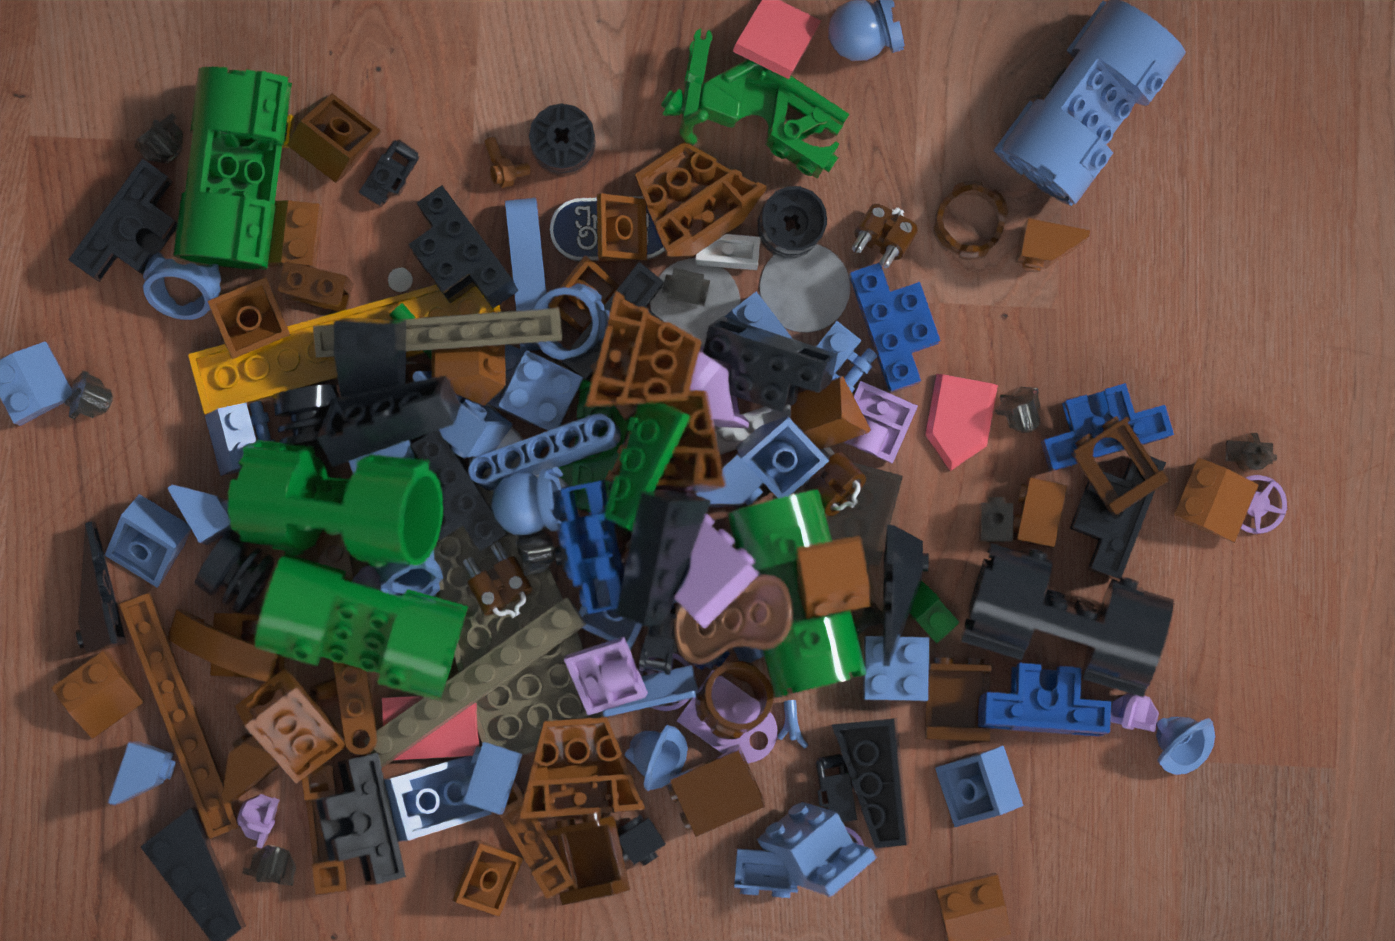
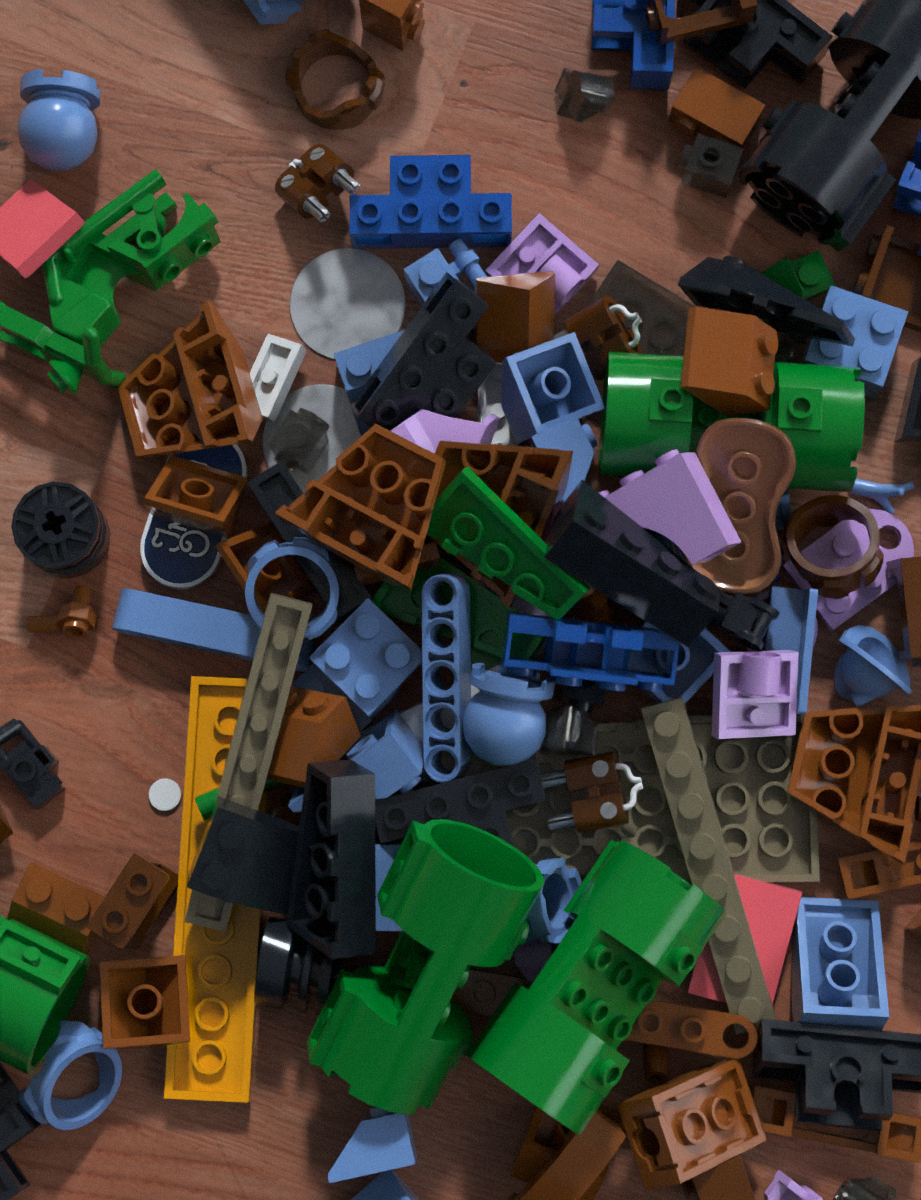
camera: 65 degrees left, 5 degrees down
black wheel [194,530,276,614] -> none
medium blue brick [205,401,275,476] -> none
black piece [408,185,518,309] -> none
medium blue hinge [461,742,523,814] -> none
black wheel [757,186,827,259] -> none
coral tile [925,374,998,471] -> none

